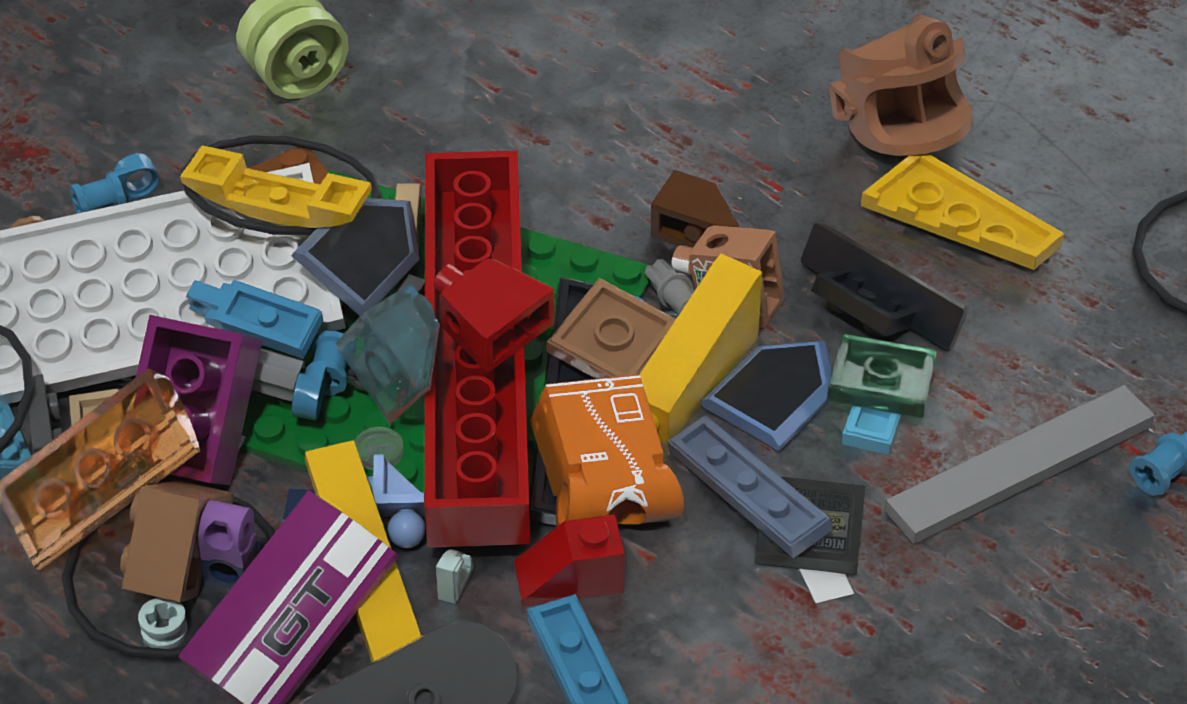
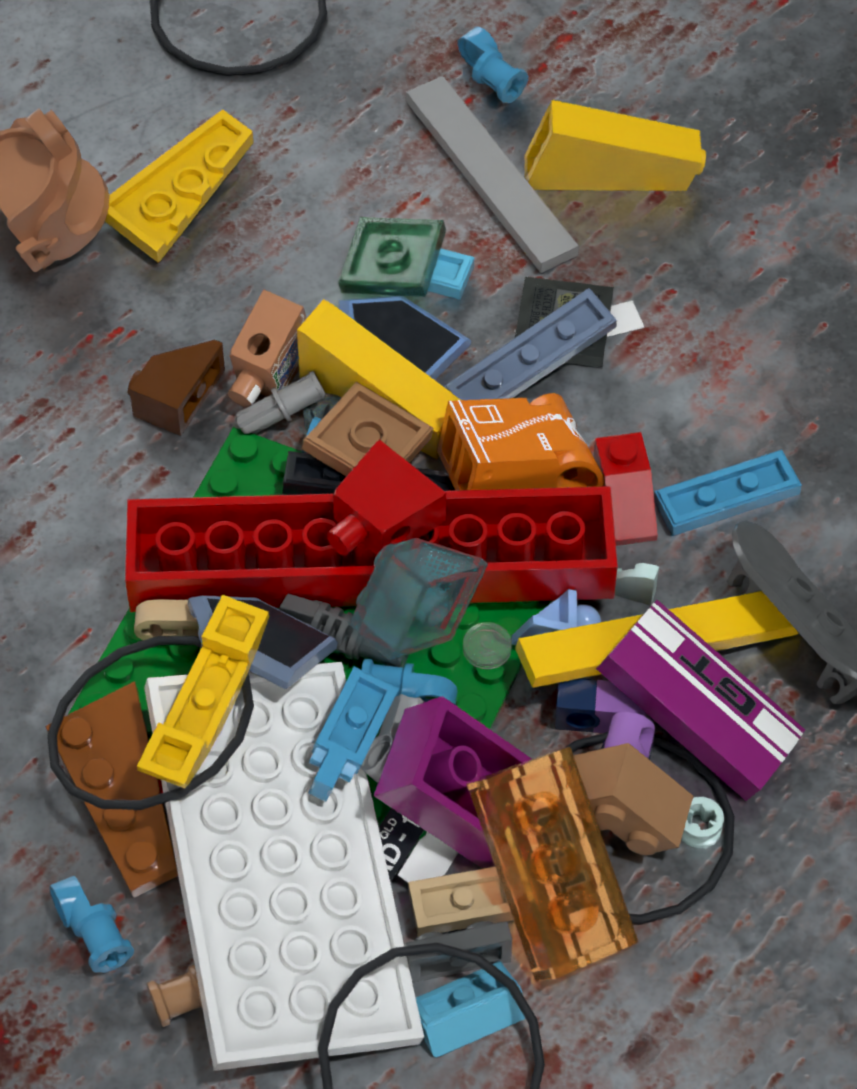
camera: 90 degrees left, 10 degrees up
black bracket [801,222,968,350] -> none
none -> yellow slope [524,100,706,191]

